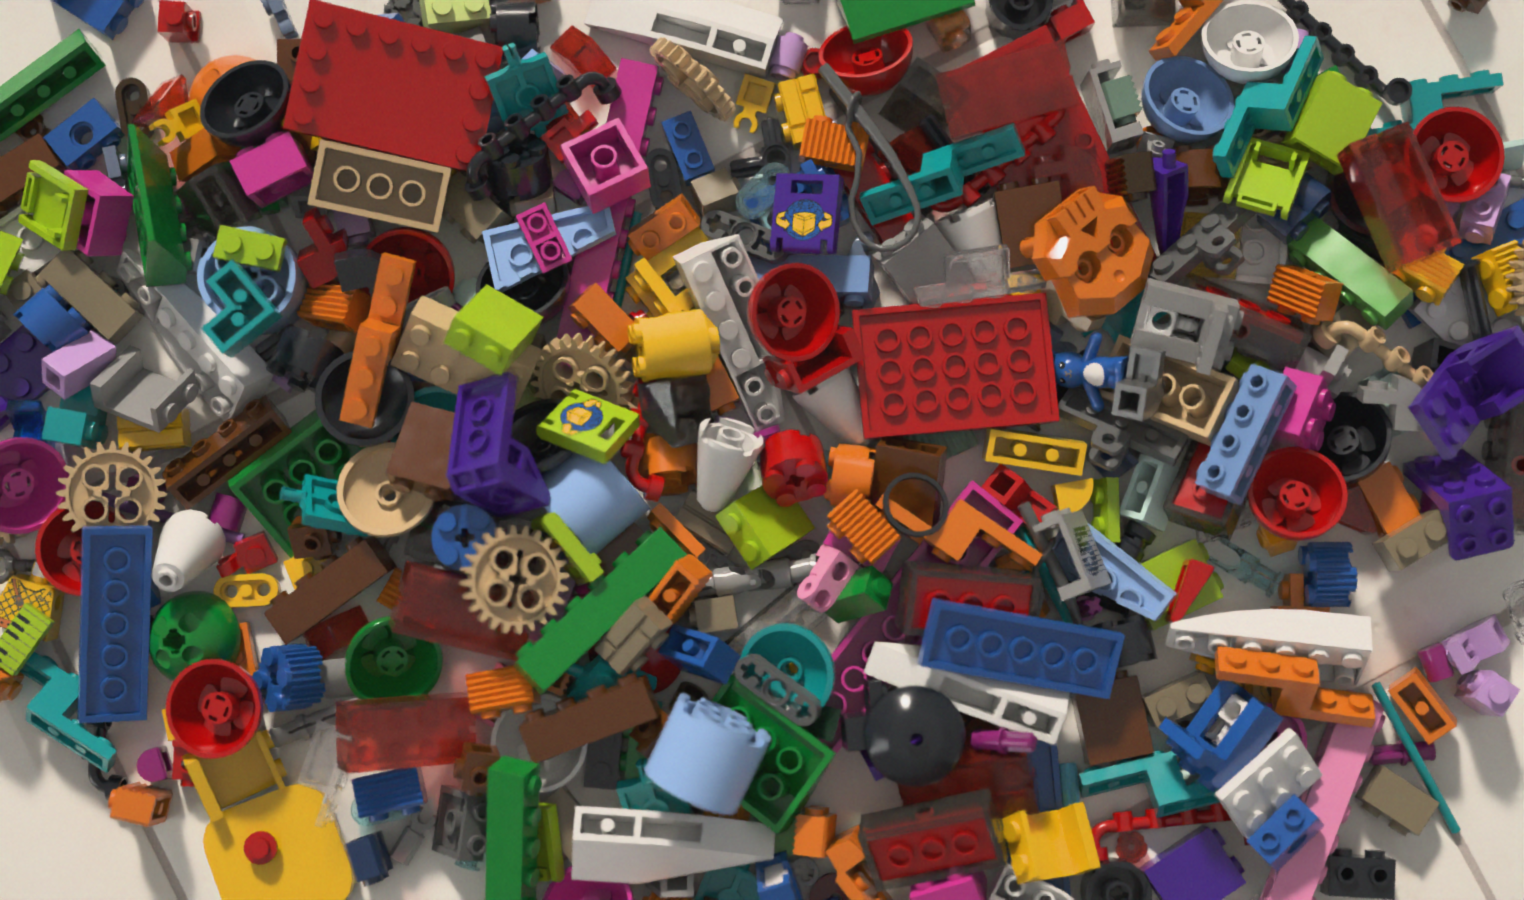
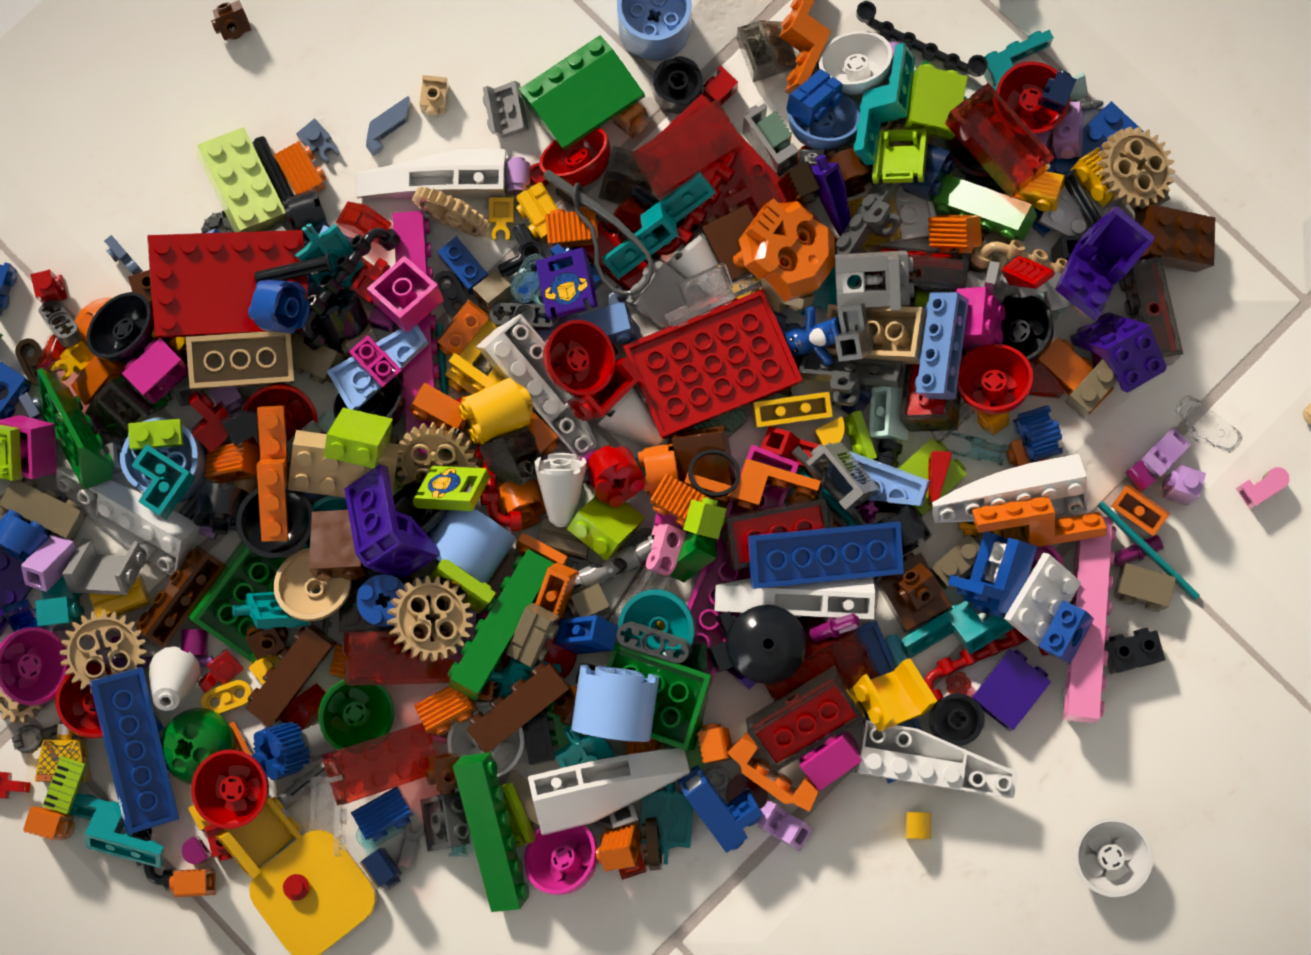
camera: 15 degrees left, 5 degrees down
none -> dark grey beam [38,300,83,347]
none -> blue brick [248,280,310,334]
none -> black axle [254,253,333,284]
none -> lime brick [683,497,726,539]
none -> blue brick [786,69,843,126]
none -> reddish brown brick [895,563,942,610]
none -> red slope [1002,256,1055,289]
none -> dark blue brick [1038,70,1077,114]

